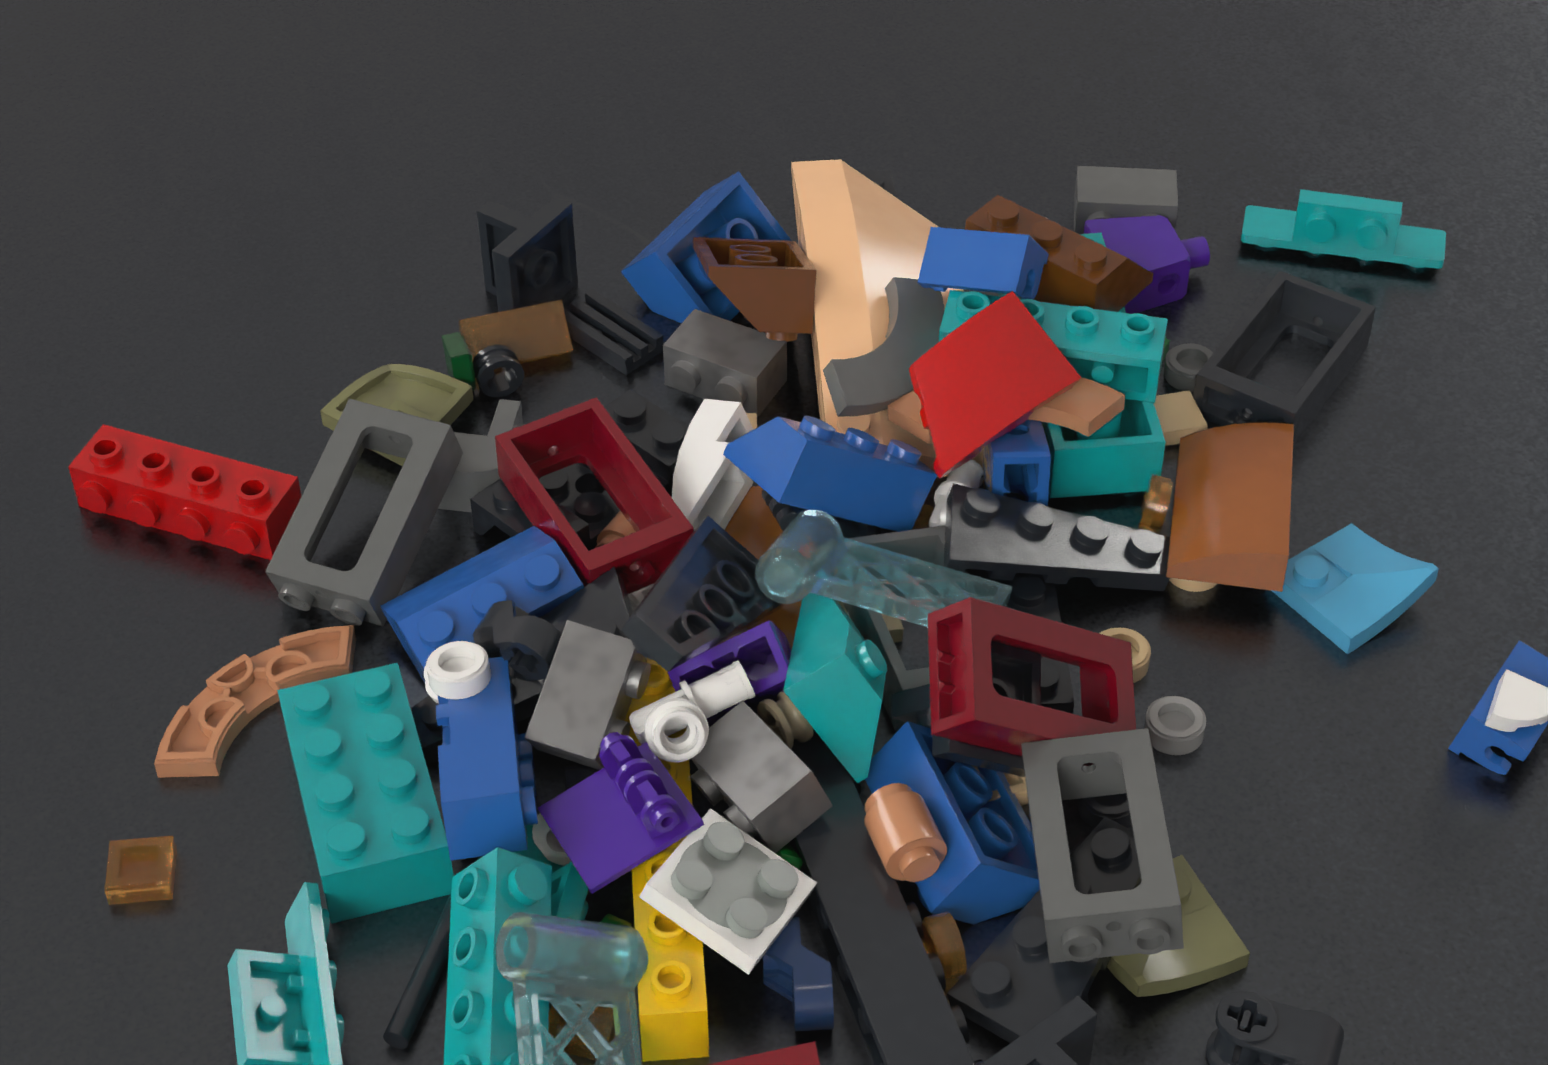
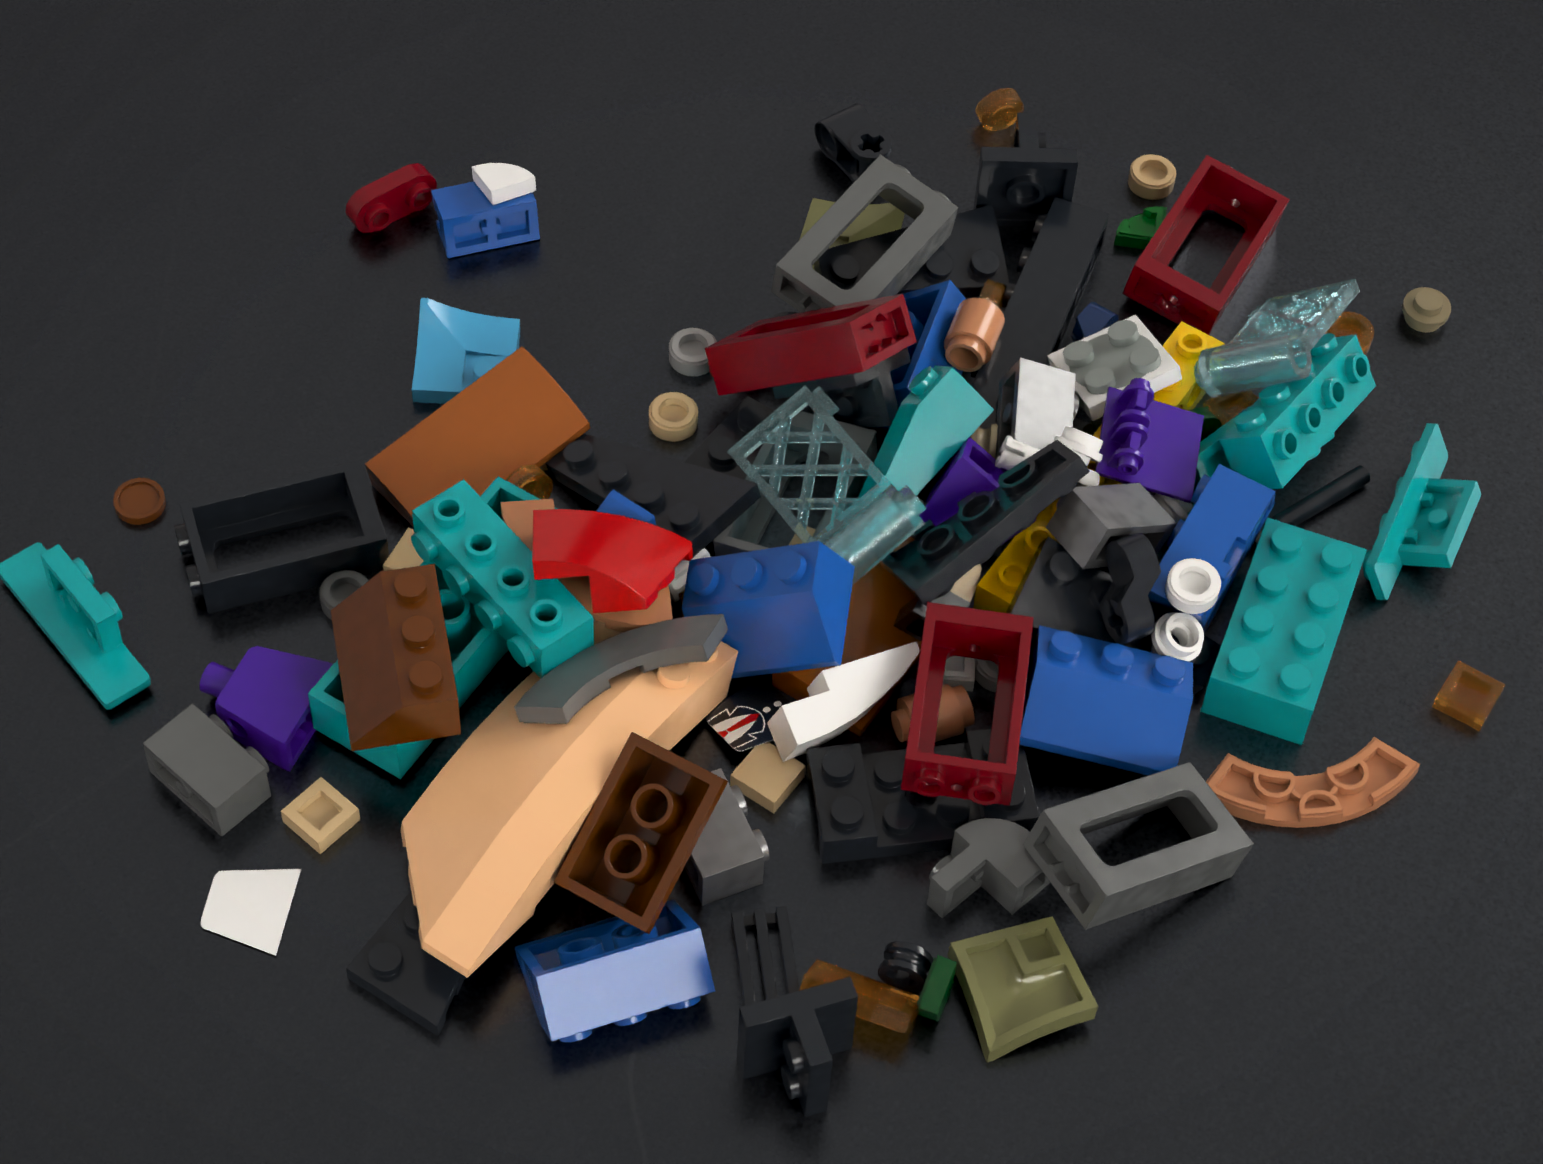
camera: 145 degrees left, 10 degrees up
red brick [68,424,302,560] -> none
blue hinge [917,227,1049,299] -> none
none -> reddish brown piece [113,478,166,525]
none -> white sticker [201,869,301,956]

